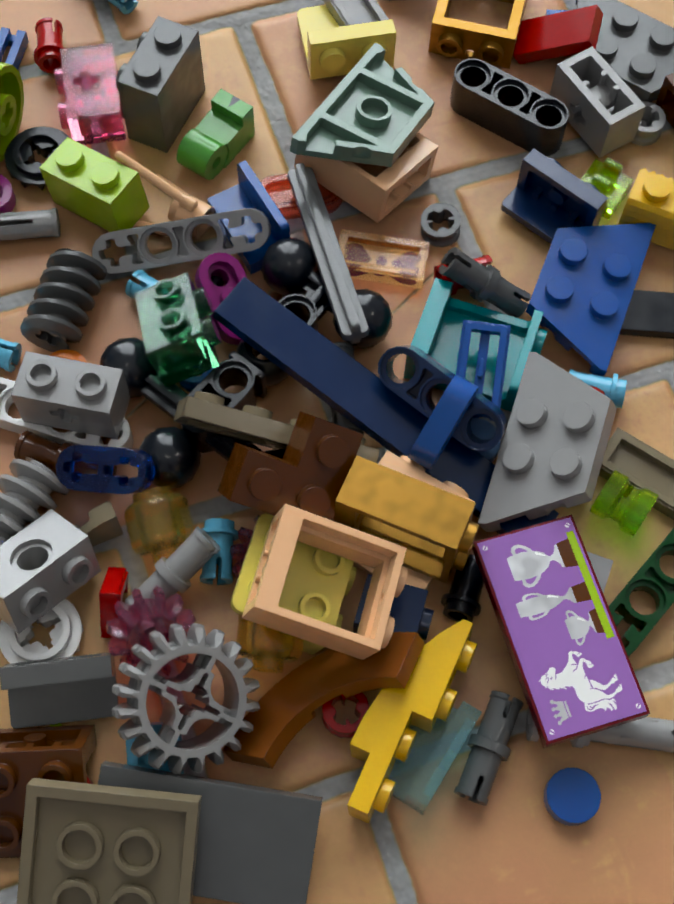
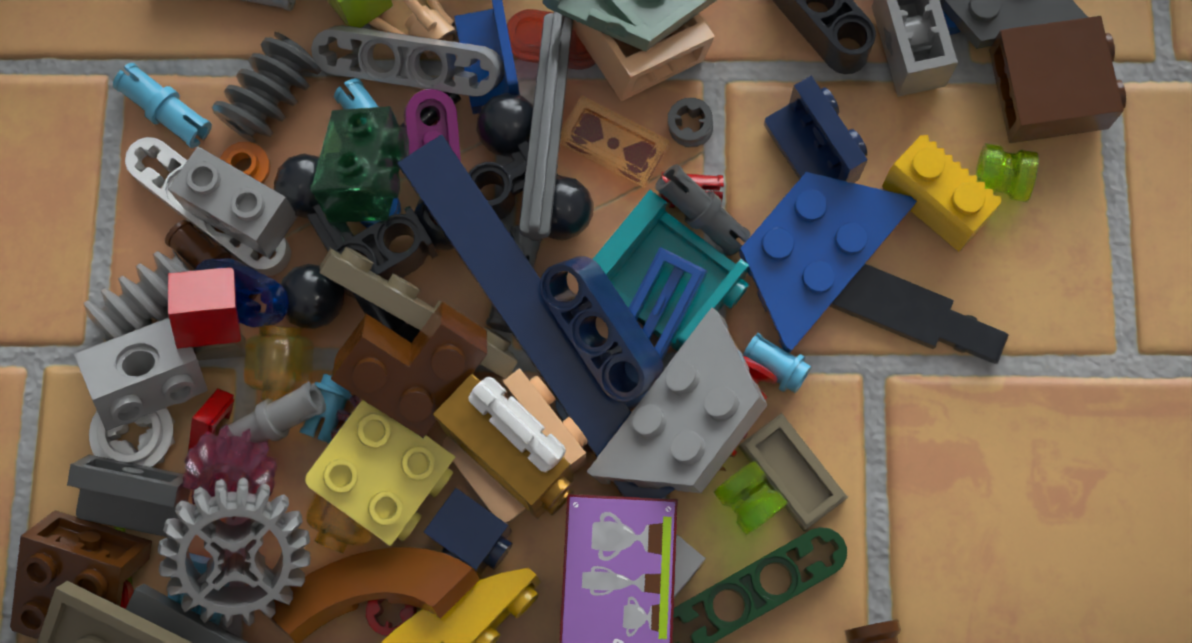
camera: 25 degrees right, 10 degrees up
light nougat window [242,504,408,660] -> none
blue beam [408,374,479,470] -> none
black pin [441,554,484,622] -> none
clear neon green tile [581,157,634,220] -> none
light grey bush [631,101,666,146] -> none
none -> panel [168,267,241,349]
none -> white axle [468,377,566,473]

